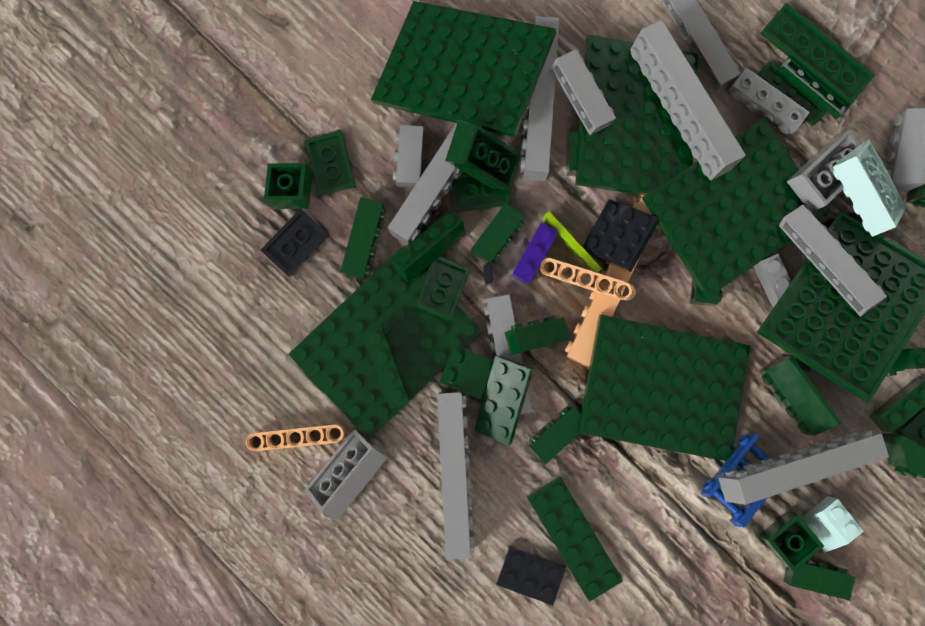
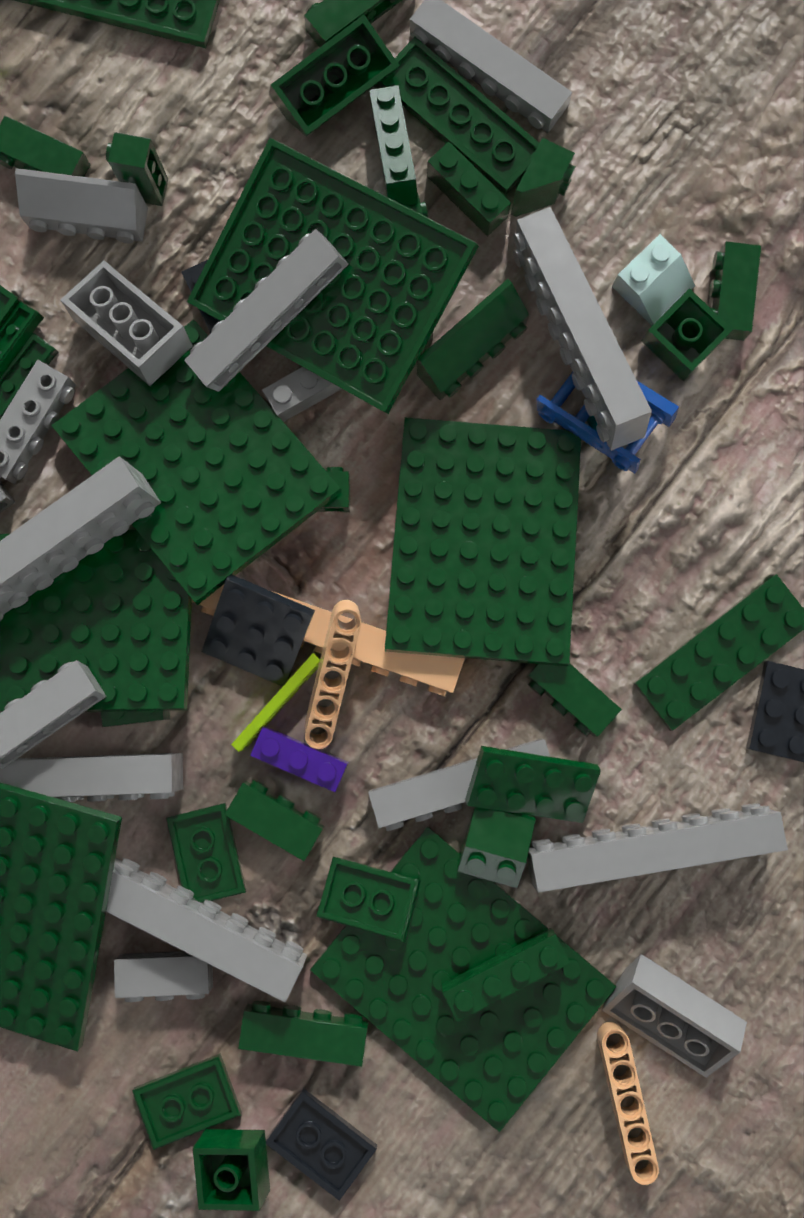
camera: 95 degrees left, 0 degrees up
dark green brick [391,210,466,283] -> none
dark green brick [445,122,521,191] -> none
black tile [483,264,493,286] -> none
dark green brick [504,316,570,355] -> none
light aqua slope [833,139,907,236] -> none

